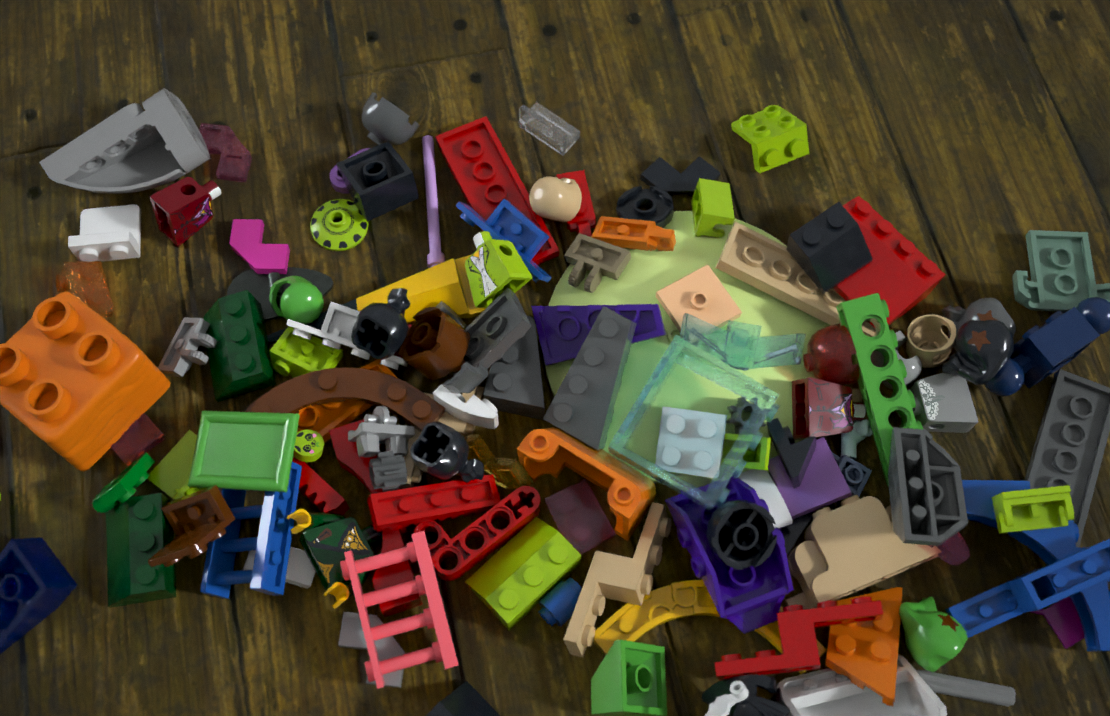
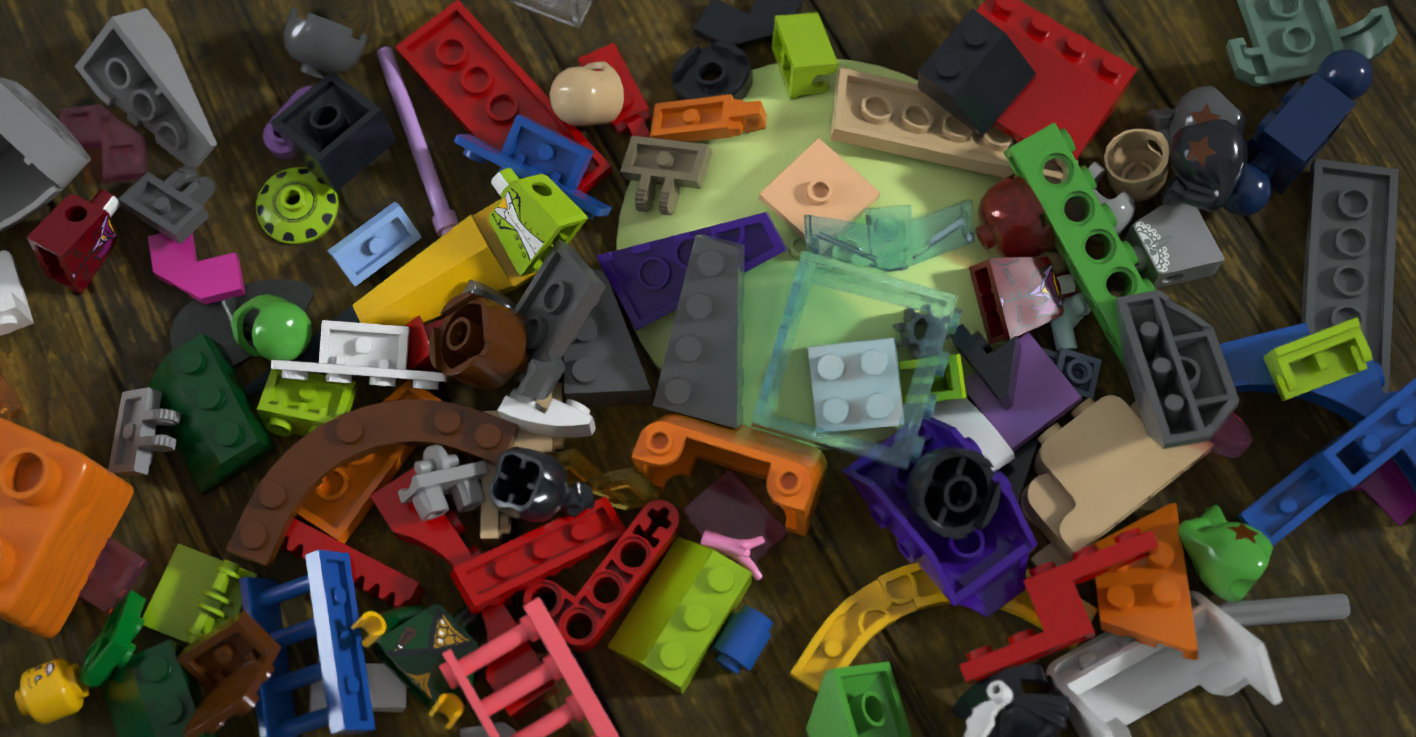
camera: 10 degrees left, 5 degrees up
bright green piece [188,411,300,492] -> none
lime tile [293,429,324,462] -> none
black piece [351,288,411,360] -> none
dark grey gear [369,450,407,492] -> none
tan bracket [563,502,671,657] -> none
none -> yellow head [15,658,89,724]
none -> light grey wedge [75,8,217,169]
none -> dark grey hinge [118,165,216,245]
none -> light blue plate [327,202,422,286]
none -> bright pink bar [701,529,765,581]

